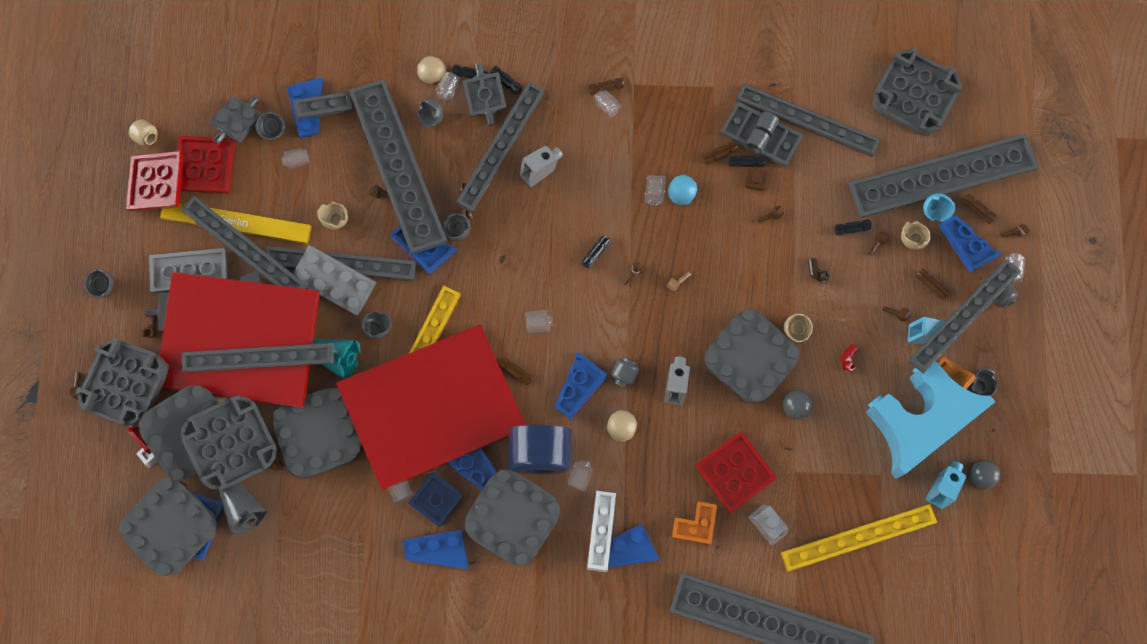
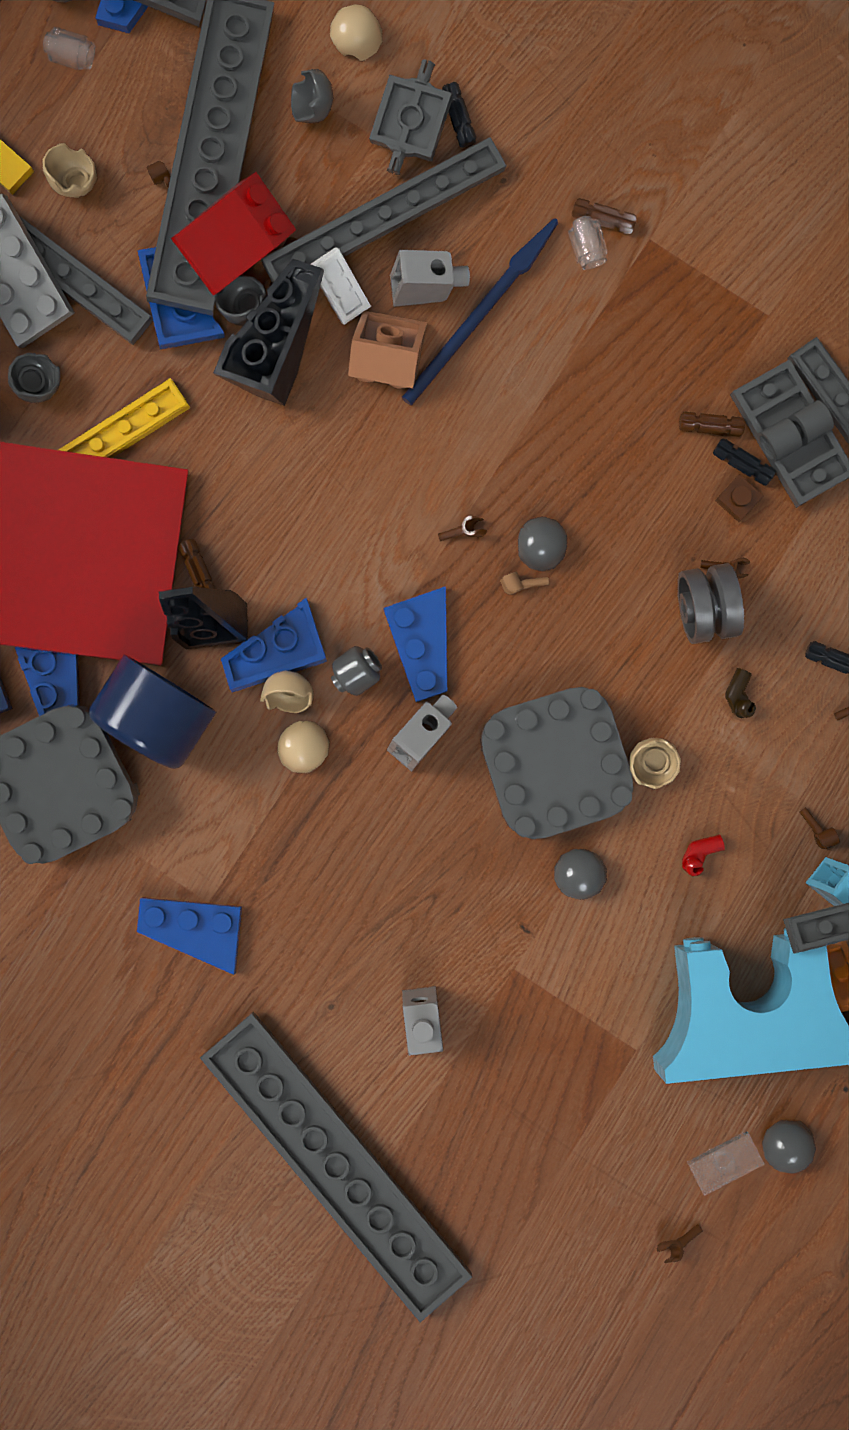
camera: 30 degrees right, 10 degrees up
clear brick [435,72,460,101] -> none
black axle [452,64,488,79] -> none
clear brick [525,309,554,335] -> none
clear brick [567,460,594,492] -> none
black axle [582,235,610,269] -> none
white plate [587,491,616,572] -> none
clear brick [644,175,666,205] -> none
medium azure hair [668,175,697,205] -> none
orange plate [671,501,717,545] -> none
red plate [694,431,777,513] -> none
yellow tile [781,504,937,572] -> none
medium azure torso [925,461,966,510] -> none
none -> black wedge [159,587,248,650]
none -> red slope [171,172,296,296]
none -> black wedge [213,259,324,406]
none -> tan hair [260,670,313,714]
none -> white plate [311,247,371,325]
none -> nougat slope [348,311,427,388]
none -> blue wing [383,586,447,703]
none -> dark blue piece [402,218,558,406]
none -> dark grey hair [518,516,567,571]
none -> reddish brown hand [657,1224,703,1263]
none -> flat silver wheel [678,563,744,644]
none -> clear plate [687,1131,765,1196]

